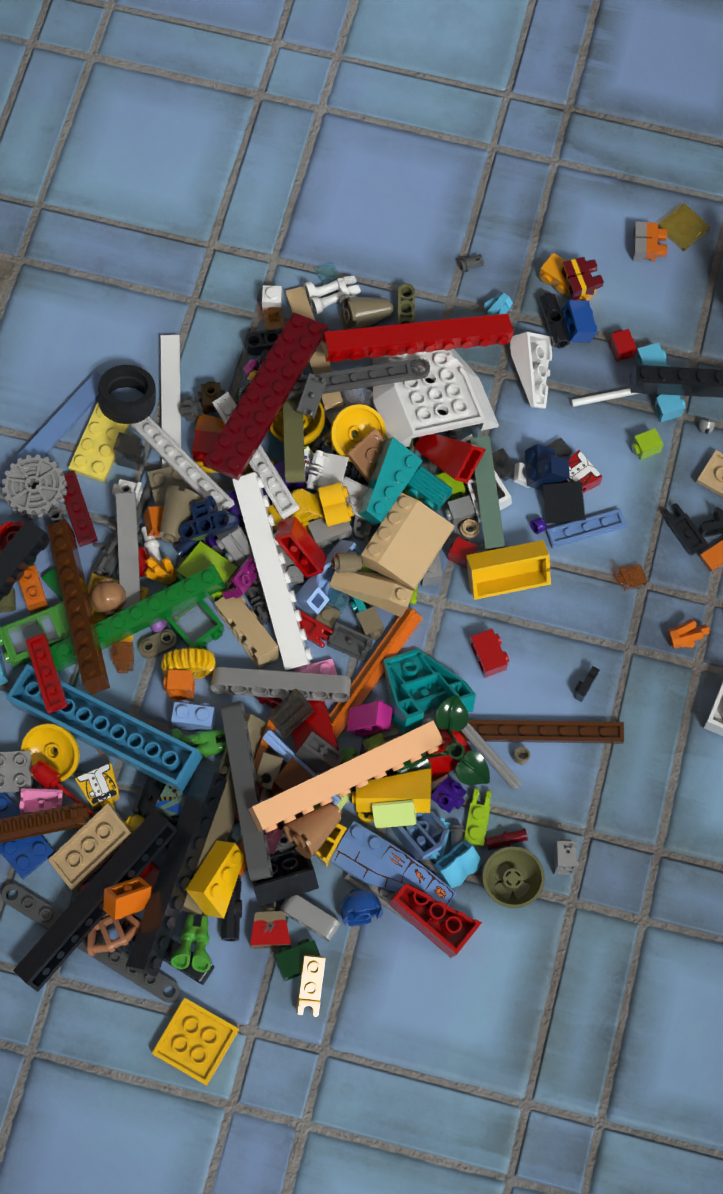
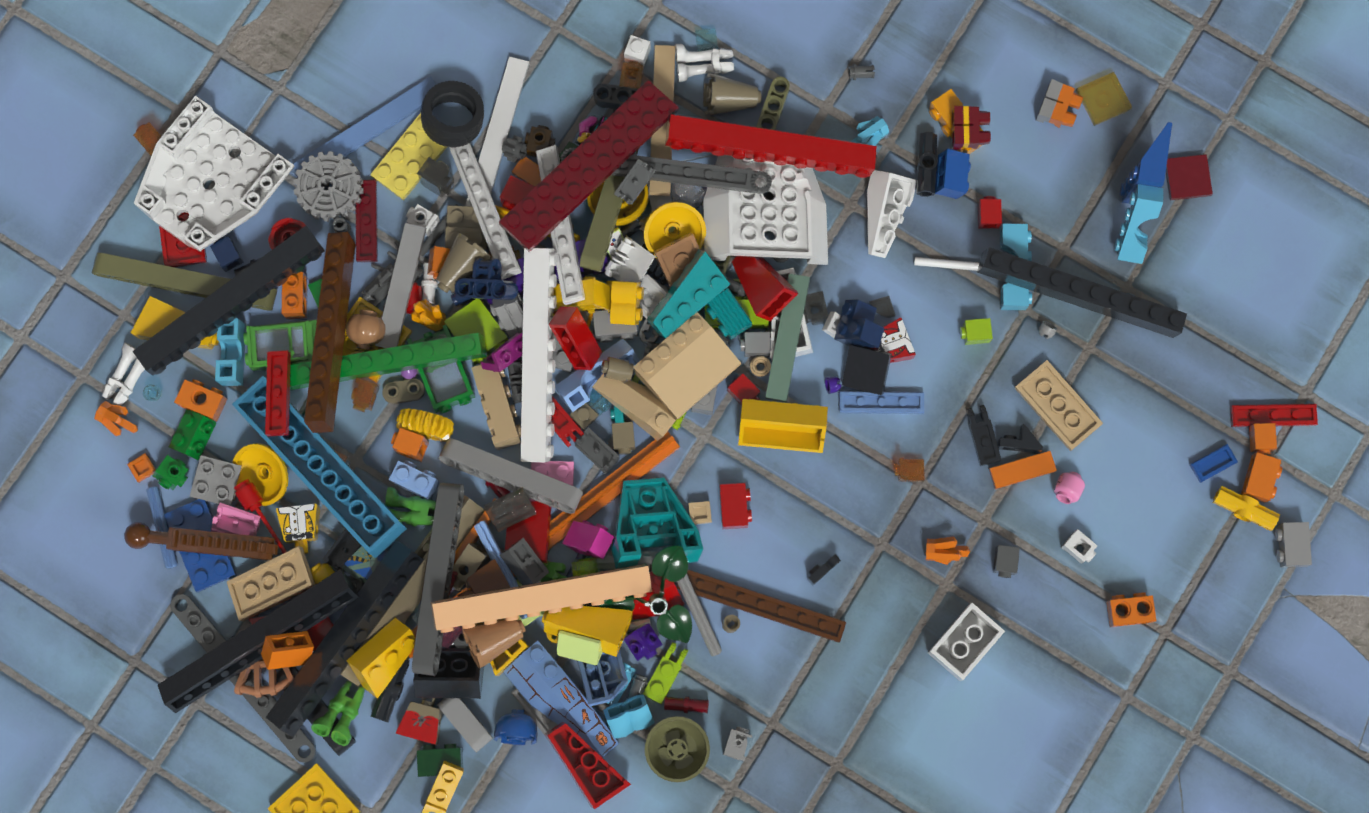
camera: 20 degrees right, 10 degrees up
none -> tan plate [688,501,712,525]

